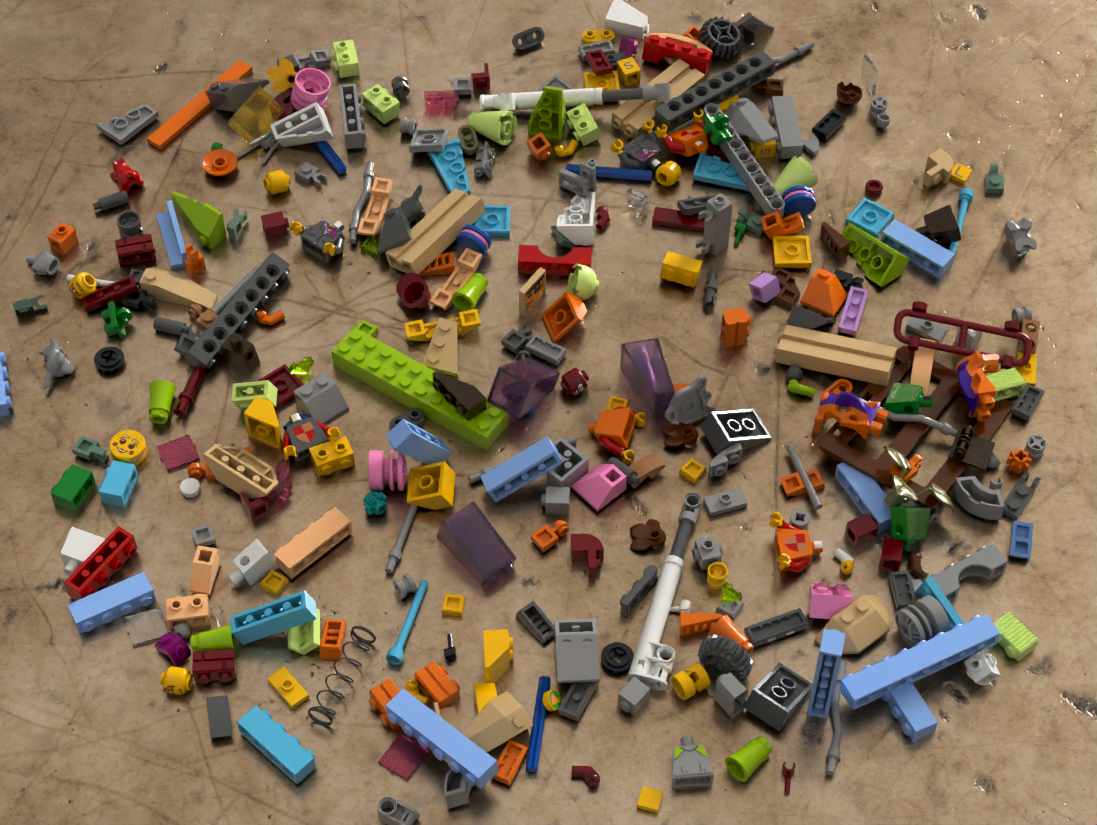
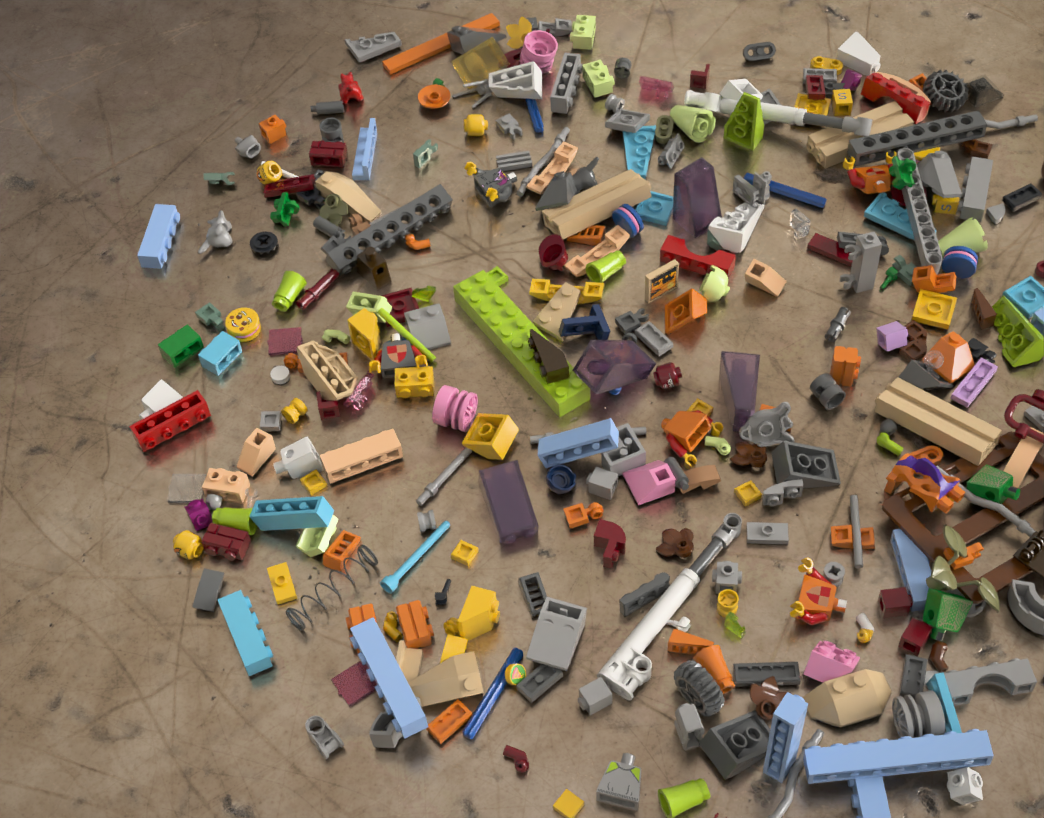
camera: 25 degrees right, 0 degrees up
light blue brick [67,572,156,634] -> none
lime wedge [171,191,227,250] -> none
orange plate [184,244,206,277] -> none
dark red brick [261,211,290,240] -> none
clear neon green tile [361,236,378,257] -> none
teal gear [363,491,388,515] -> none
light blue brick [386,419,452,465] -> none
dark grey plate [389,408,425,430] -> none
light grey plate [454,77,471,95] -> none
orange brick [527,132,552,162] -> none
yellow arm [555,139,578,157] -> none
yellowish green brick [566,103,602,146] -> none
dark red arm [596,206,611,231] -> none
black gear [601,642,634,673] -> none
dark grey torso [610,119,662,172] -> none
yellow head [656,161,682,187] -> none
yellow brick [660,251,703,287] -> none
yellow wheel [671,663,711,701] -> none
light grey tile [716,600,744,621] -> none
yellowish green brick [994,612,1038,662] -> none
none -> yellow wheel [281,398,308,424]
none -> olive plate [319,194,348,226]
none -> yellowish green arm [322,329,351,344]
none -> lime bar [377,308,437,363]
none -> yellow plate [443,617,460,637]
none -> light grey tile [496,151,532,171]
none -> dark blue hair [546,465,576,494]
none -> dark blue bracket [558,304,611,344]
none -> clear purple slope [672,157,722,238]
none -> yellowish green arm [705,436,731,455]
none -> white tile [719,79,763,101]
none -> light nougat slope [745,259,787,297]
none -> reddish brown plate [750,676,790,720]
none -> dark grey wheel [810,373,846,410]
none -> clear plate [924,350,944,369]

